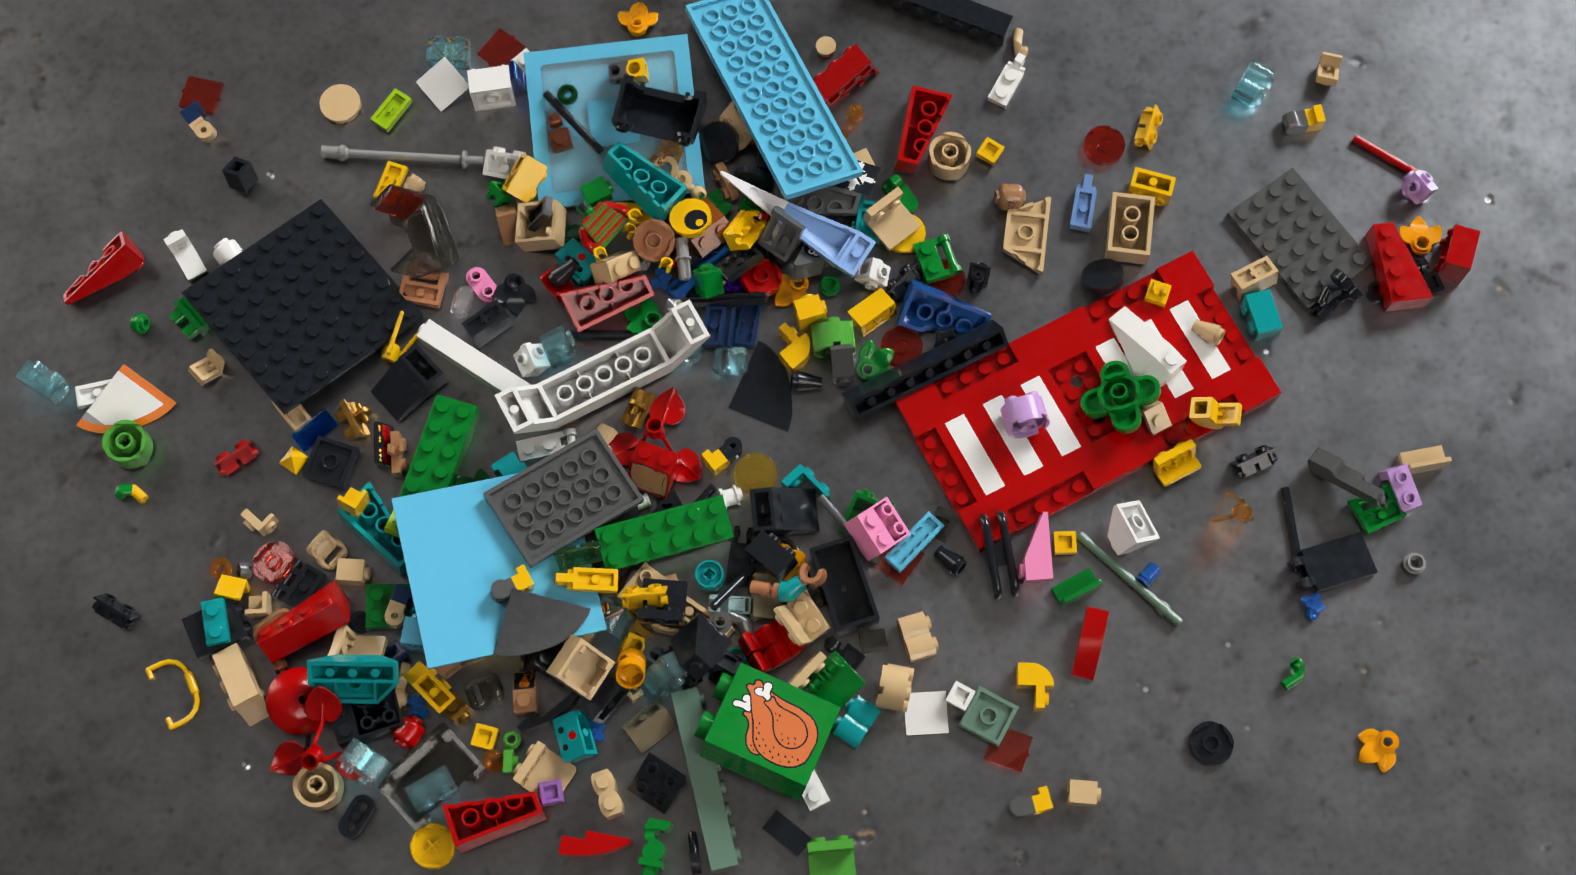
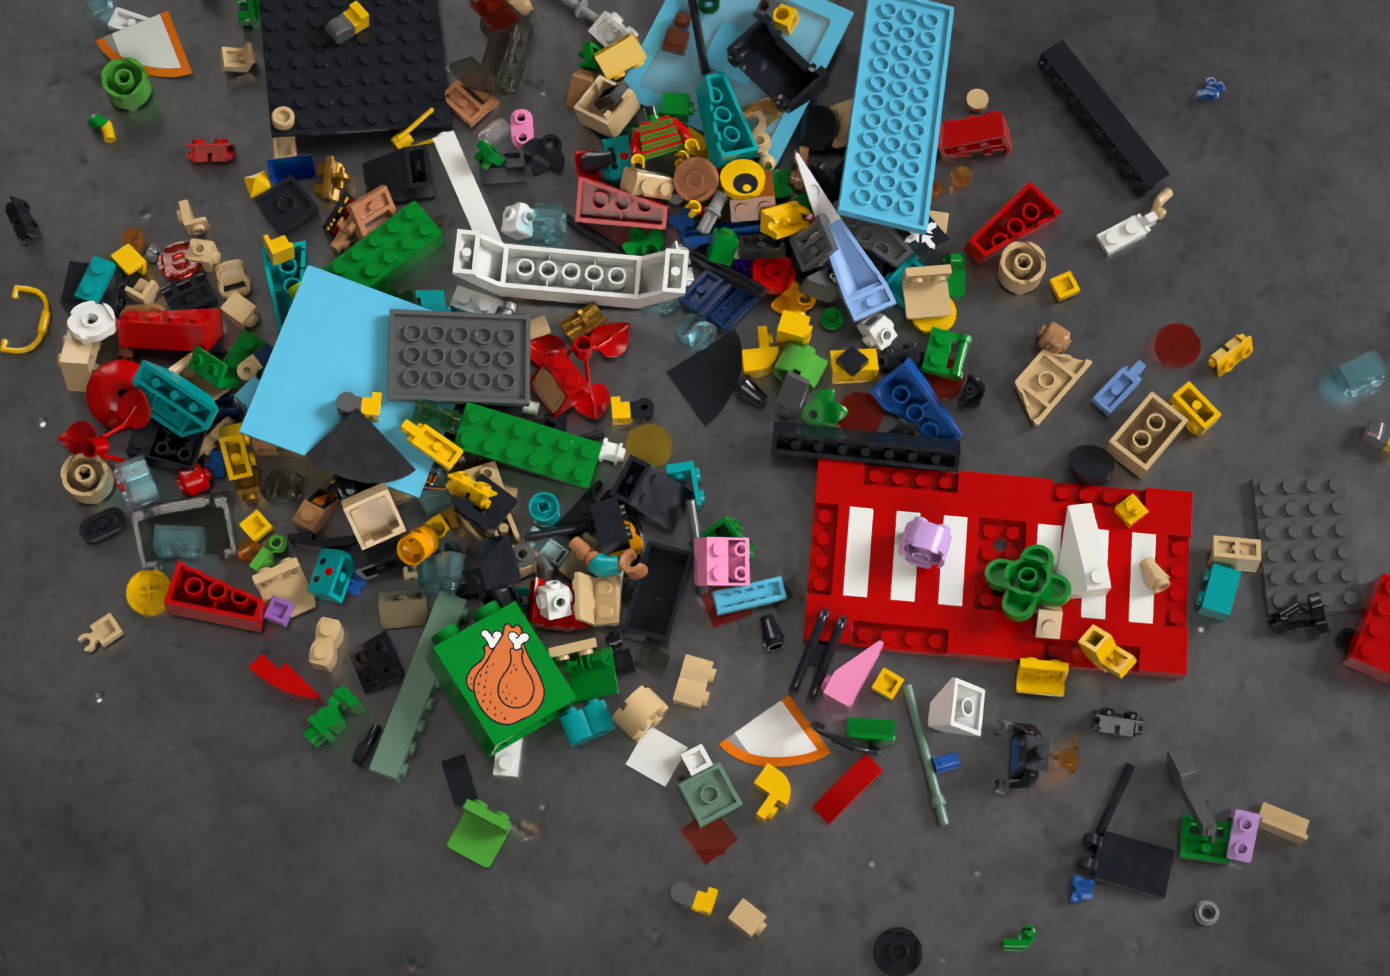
camera: 30 degrees right, 0 degrees up
none -> white plate [67,301,116,345]
none -> tan bracket [187,238,221,273]
none -> green bracket [188,346,240,390]
none -> tan tile [272,106,295,130]
none -> leg [325,0,369,44]
none -> nougat plate [346,185,397,241]
none -> green tile [474,139,505,170]
none -> white brick [536,580,573,620]
none -> white sticker [719,695,831,767]
none -> black piece [810,721,882,756]
none -> black tile [836,345,869,377]
none -> black torso [992,719,1050,795]

